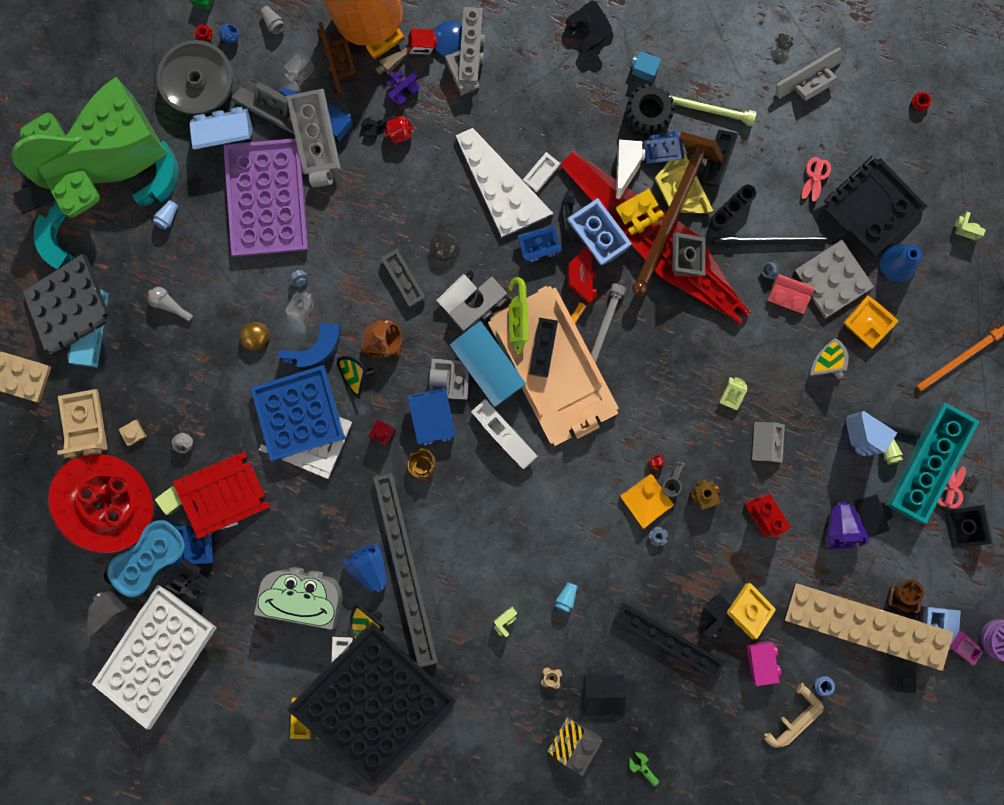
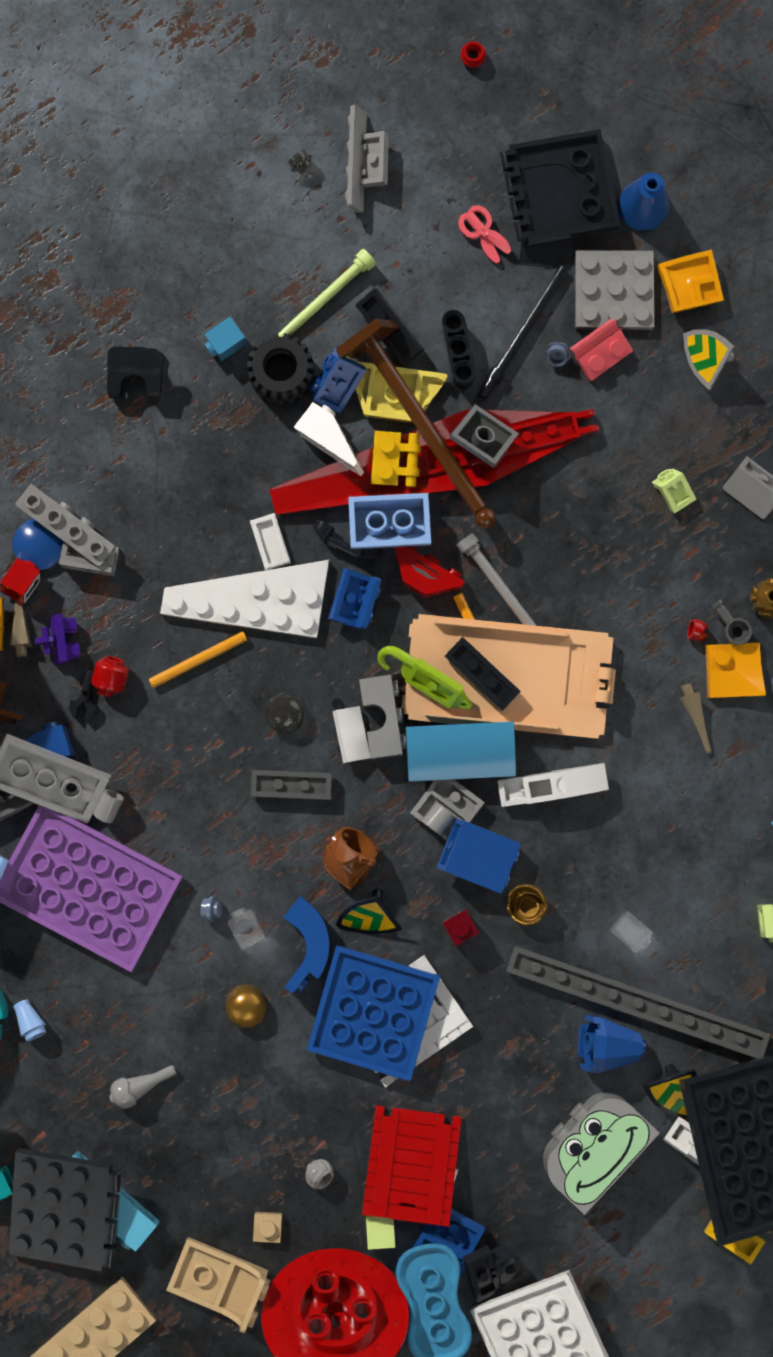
camera: 60 degrees left, 0 degrees up
yellowish green bracket [955,212,986,241] -> none
none -> light orange bar [149,631,248,688]
none -> clear brick [609,911,654,953]
none -> dark tan piece [679,683,712,754]

